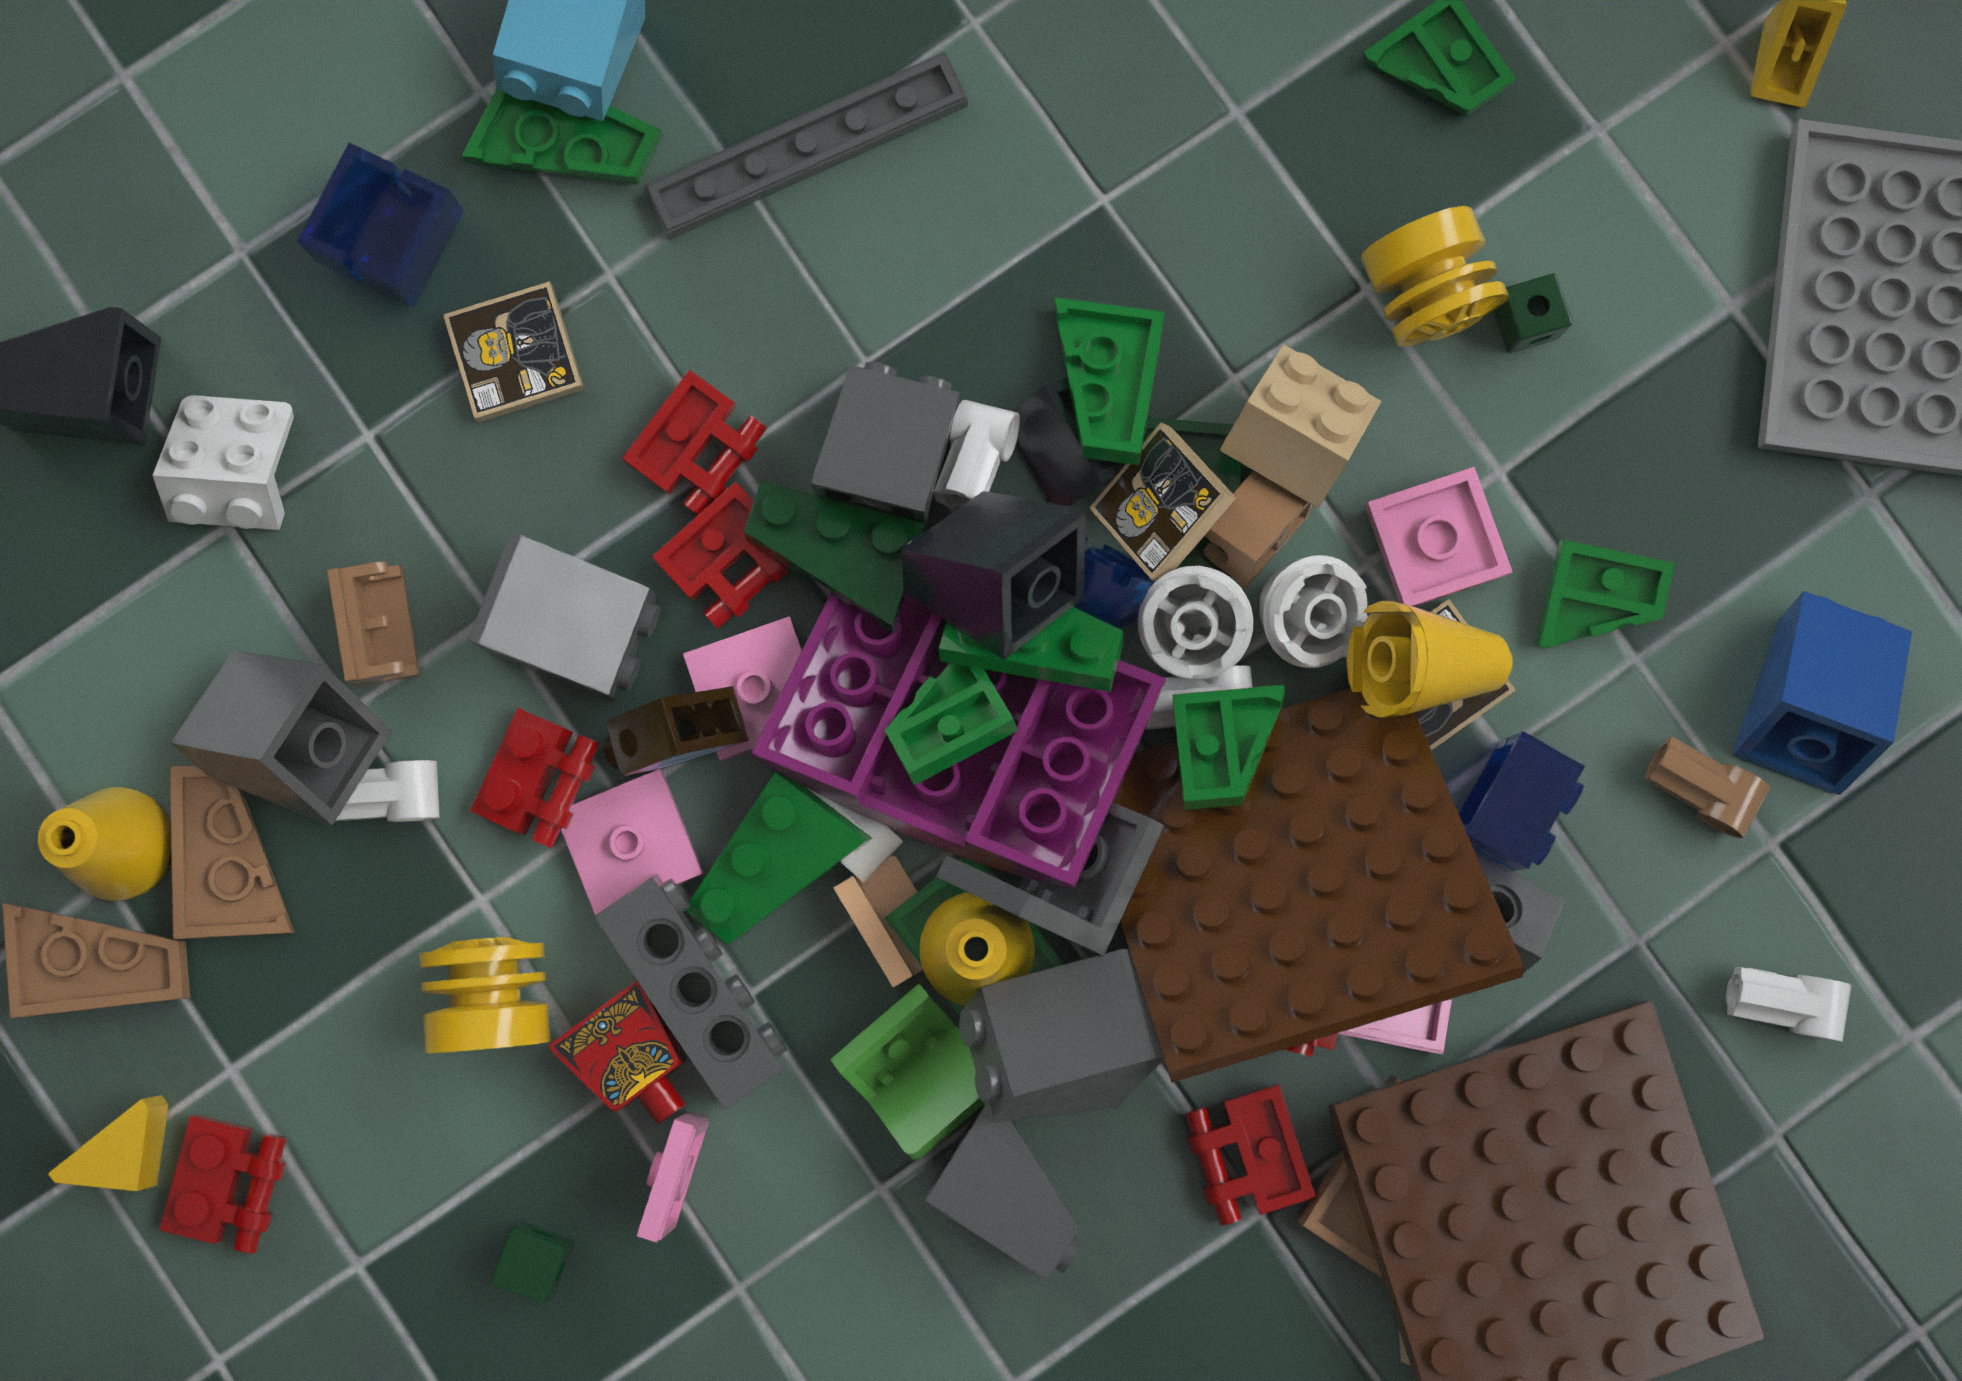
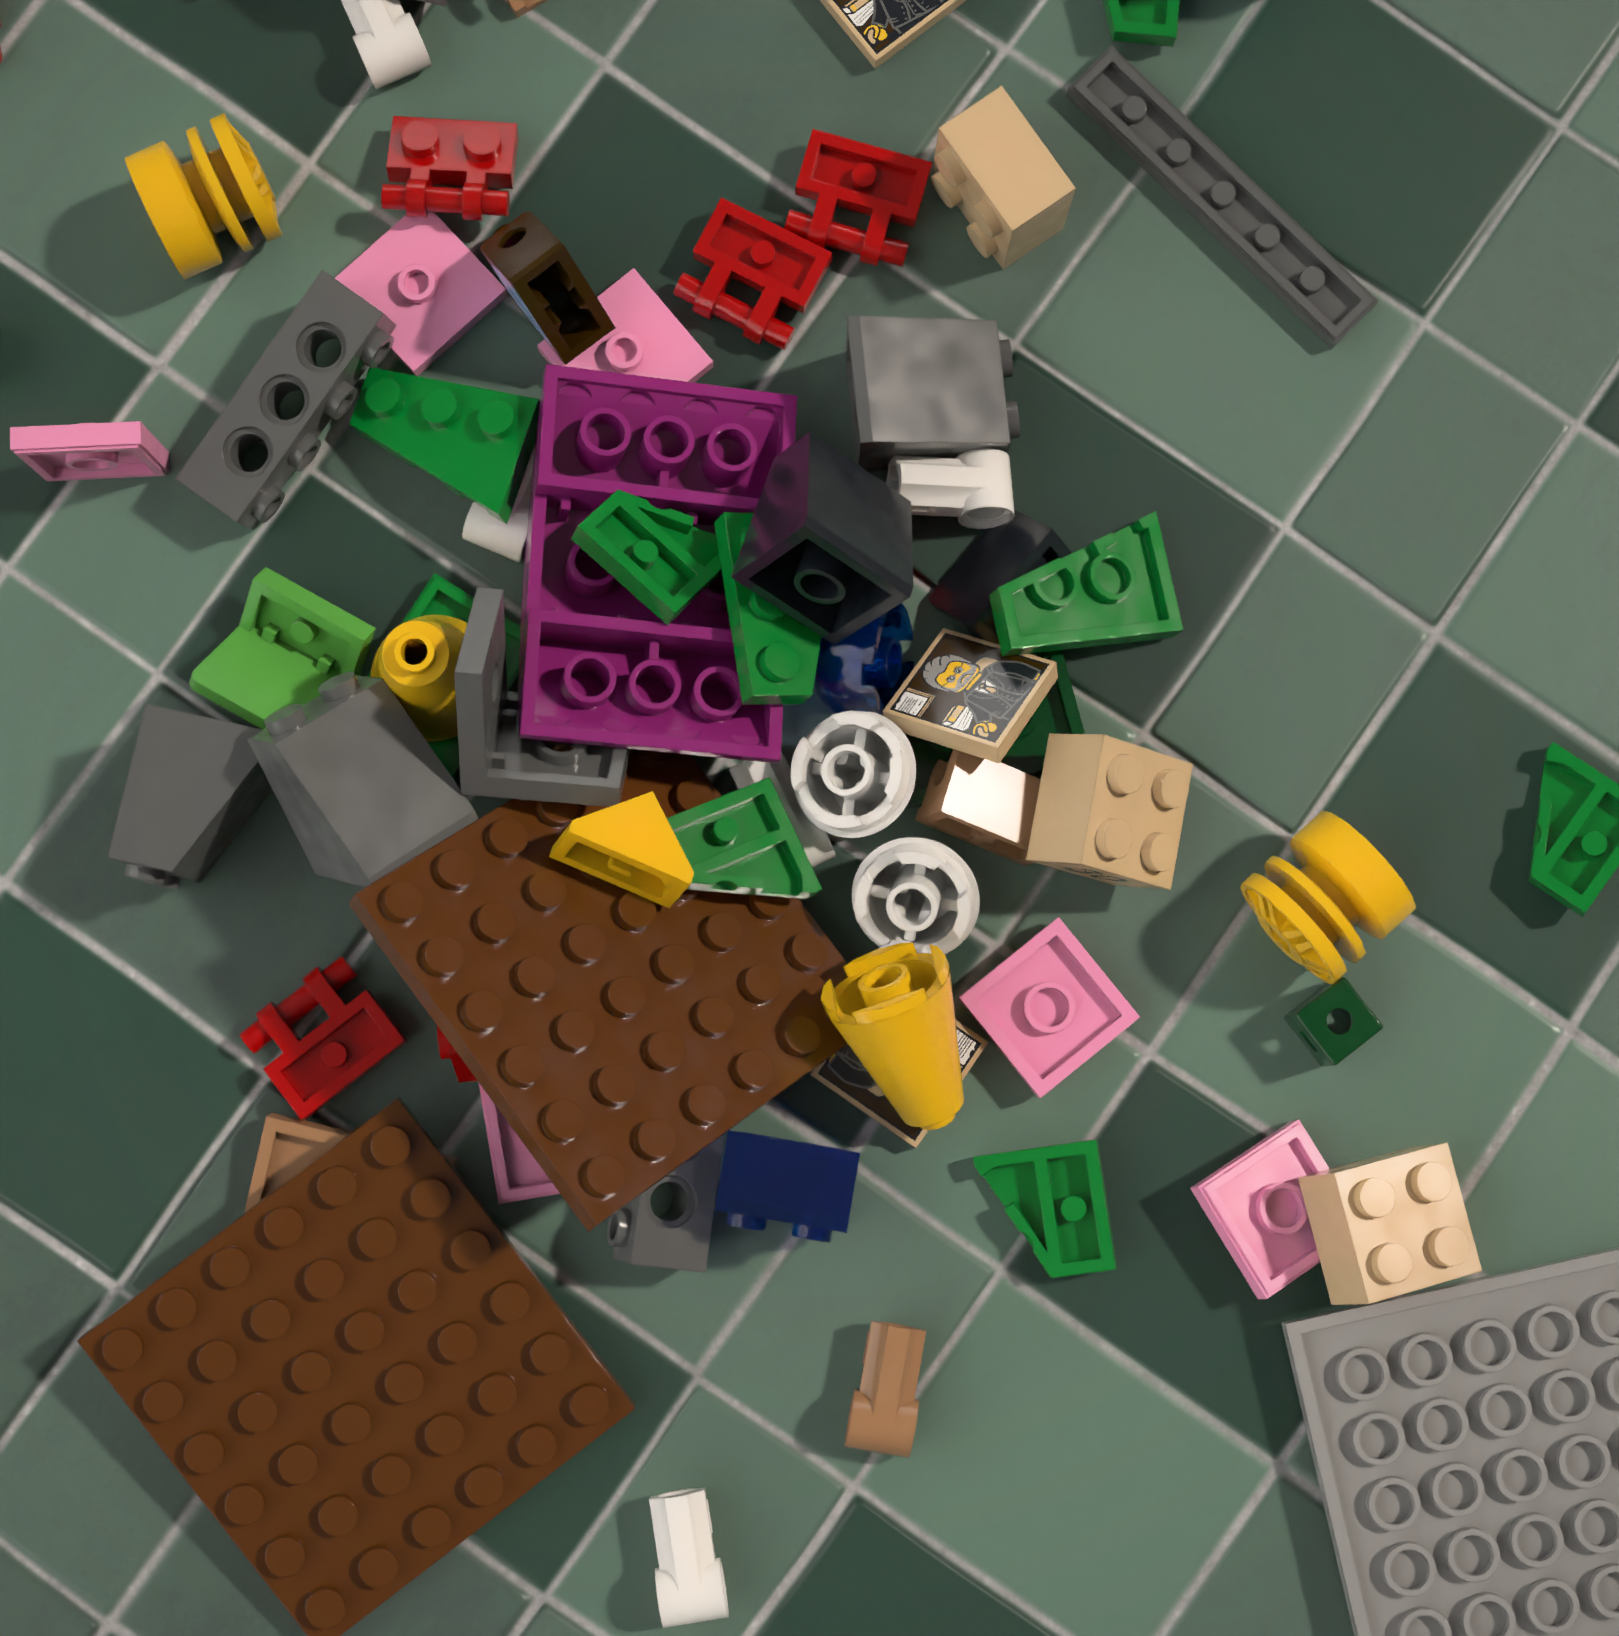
camera: 65 degrees right, 0 degrees up
slope [468,531,661,700] -> none
torso [548,980,687,1125] -> none
dark green wing [744,481,925,634] -> none
light nougat panel [834,856,923,987] -> none
blue slope [1733,591,1912,795] -> none
none -> yellow slope [549,791,694,908]
none -> tan brick [931,86,1076,269]
none -> bright pink plate [1190,1119,1329,1300]
none -> tan brick [1298,1142,1482,1305]

